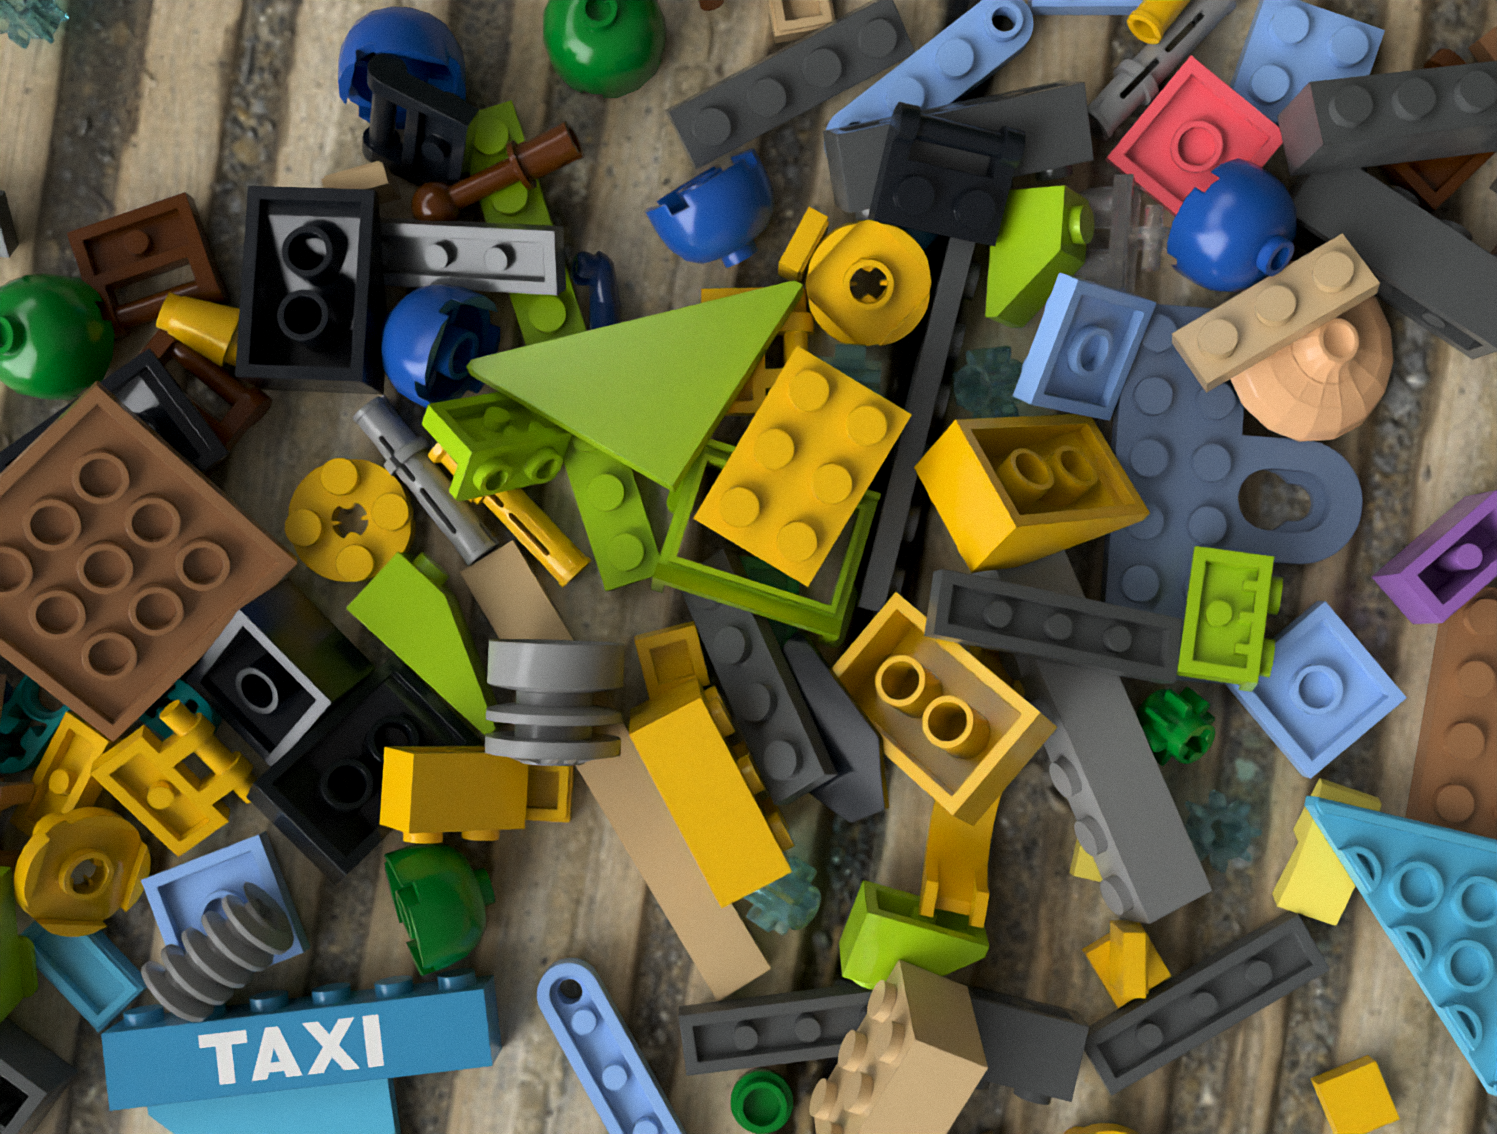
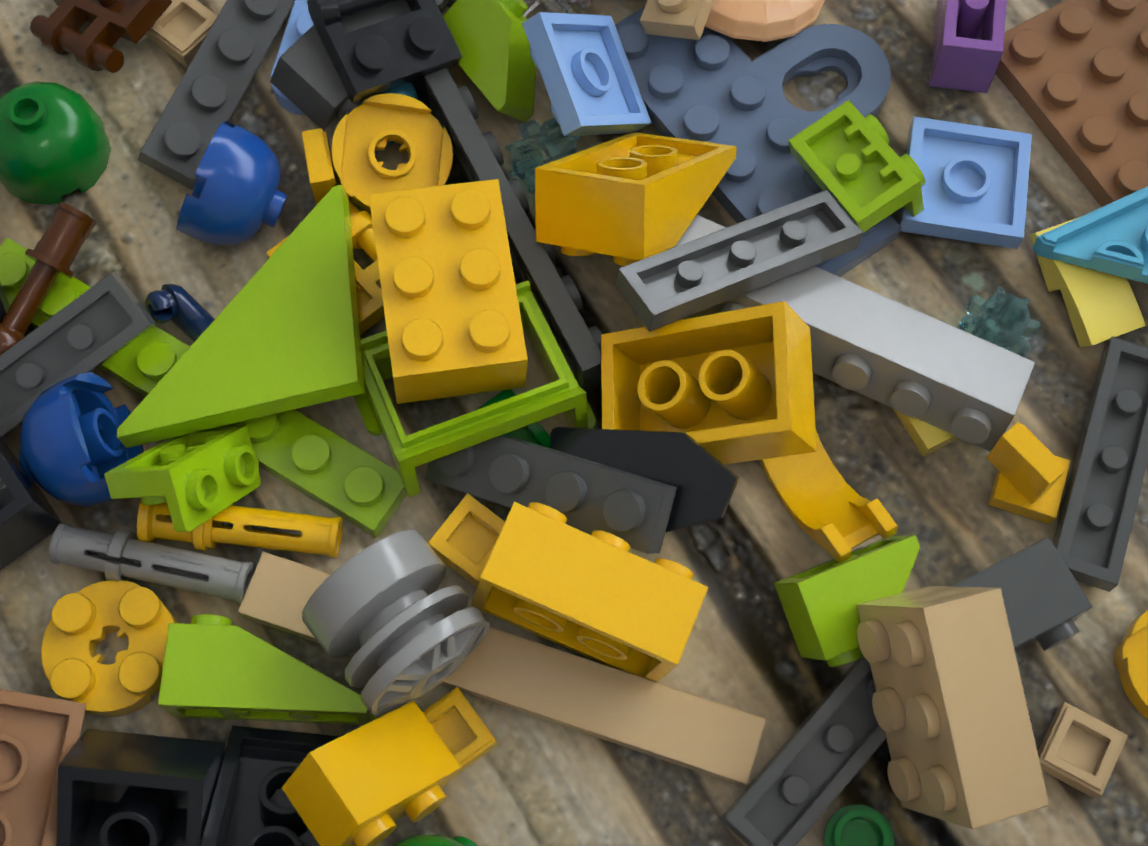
camera: 45 degrees left, 20 degrees down
clear light blue gear [744,856,821,936] -> none
green gear [1136,686,1216,766] -> none

